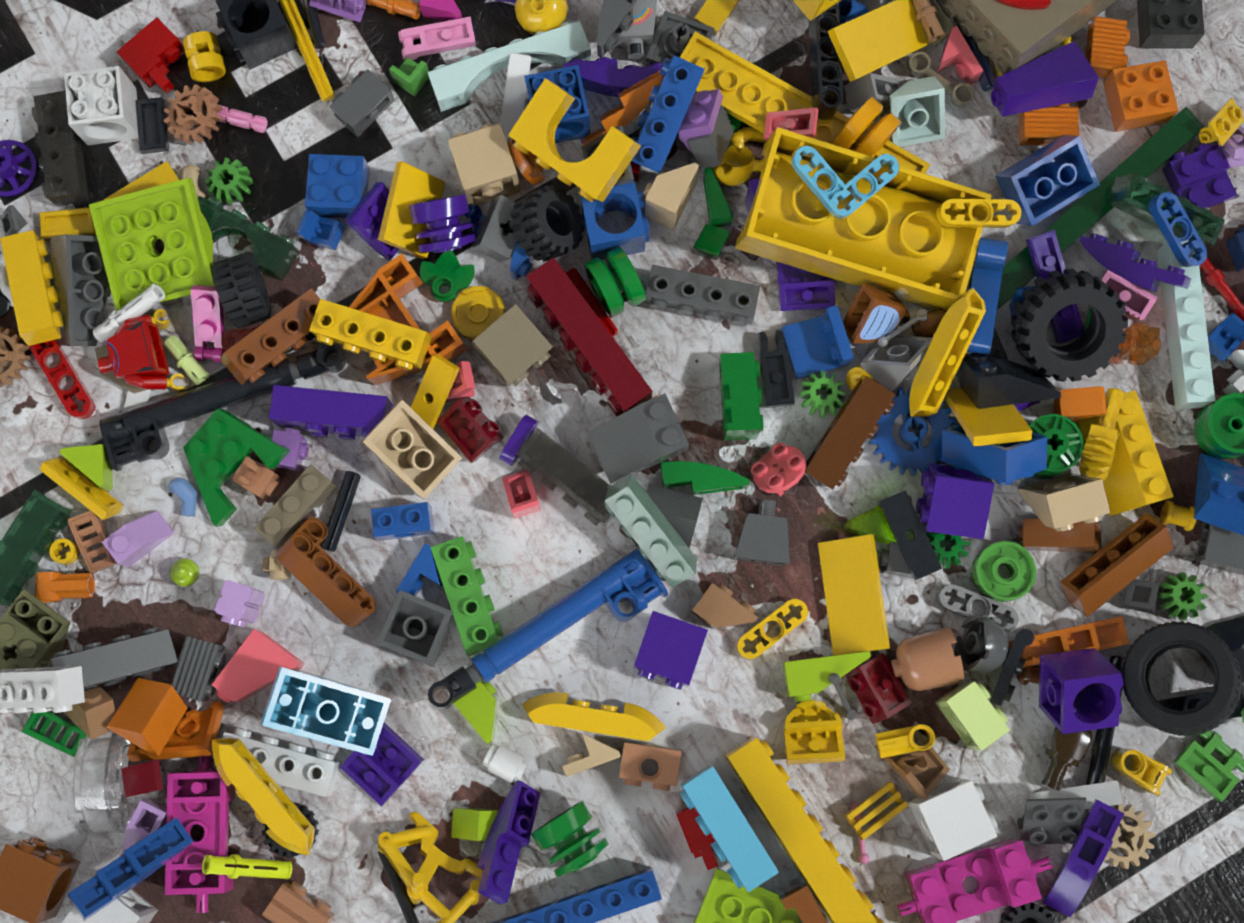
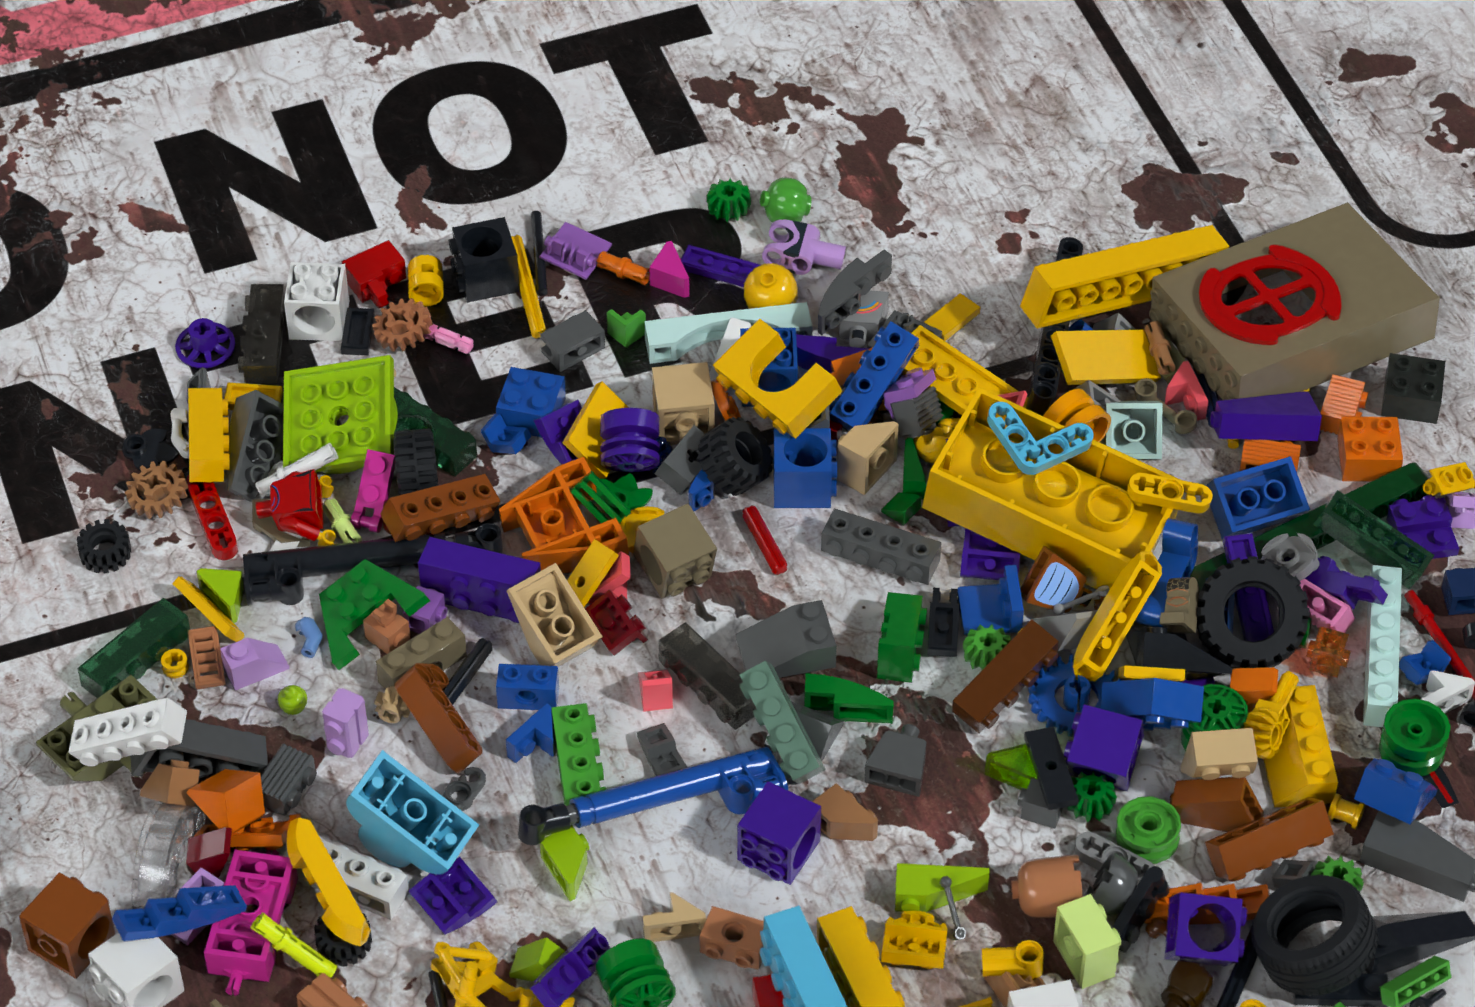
camera: 10 degrees right, 30 degrees down
green slope [21,711,87,757] -> none
orange piece [35,572,95,603] -> none
bright green gear [204,157,253,206] -> none
coral slope [212,629,305,704] -> none
yellow brick [309,299,432,371] -> none
dark grey slope [376,590,453,667] -> none
bright pink plate [398,17,476,60] -> none
white brick [482,744,527,783] -> none
dark purple beam [499,414,539,466] -> none
yellow brick [522,692,666,741] -> none
dark red brick [526,257,653,417] -> none
green wheel [584,246,646,318] -> none
yellow beam [736,599,808,660] -> none
coral plate [750,443,806,497] -> none
yellow tile [818,534,890,656] -> none
dark red bracket [845,653,912,724] -> none
blue beam [1149,192,1207,267] -> none
none -> dark grey piece [442,767,486,811]
none -> green tile [570,470,631,523]
none -> dark grey slope [637,723,688,776]
none -> dark tan leg [1160,577,1199,634]
none -> light grey plate [1261,533,1319,581]

